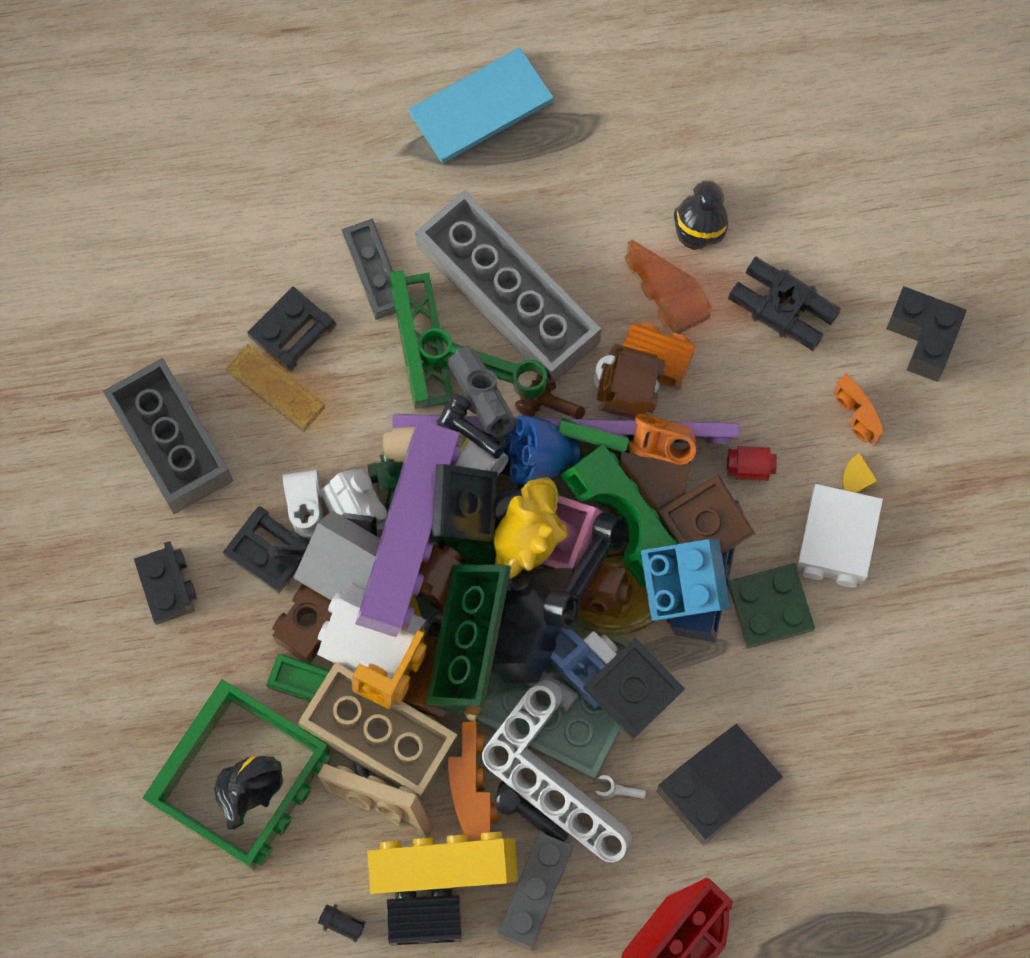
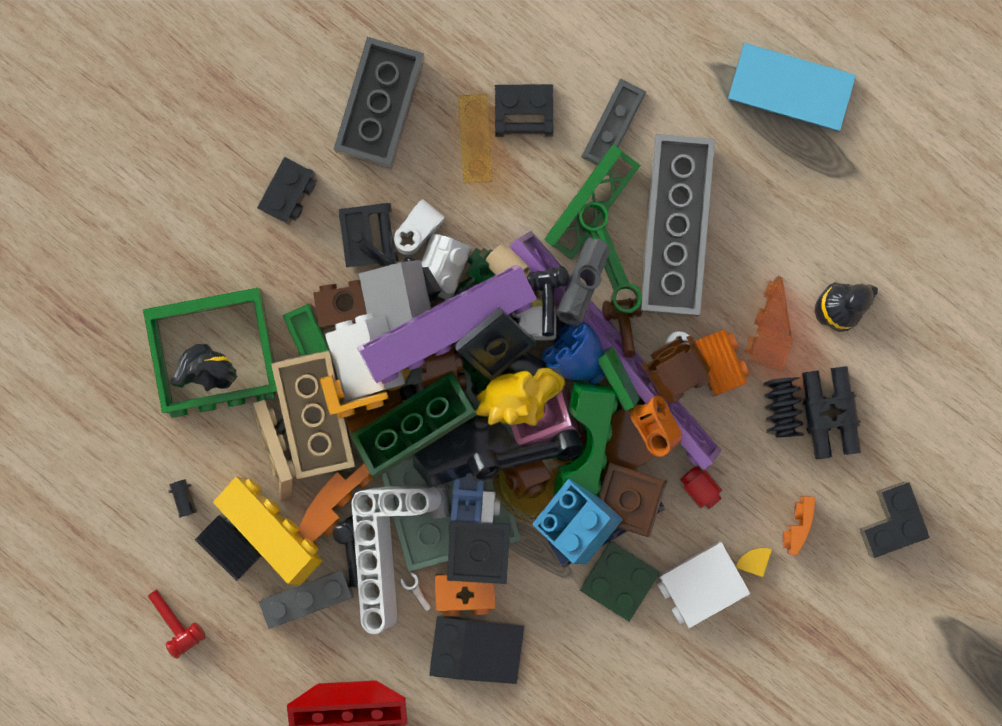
camera: 45 degrees right, 15 degrees up
none -> orange brick [435,574,495,616]
none -> black piece [763,377,804,438]

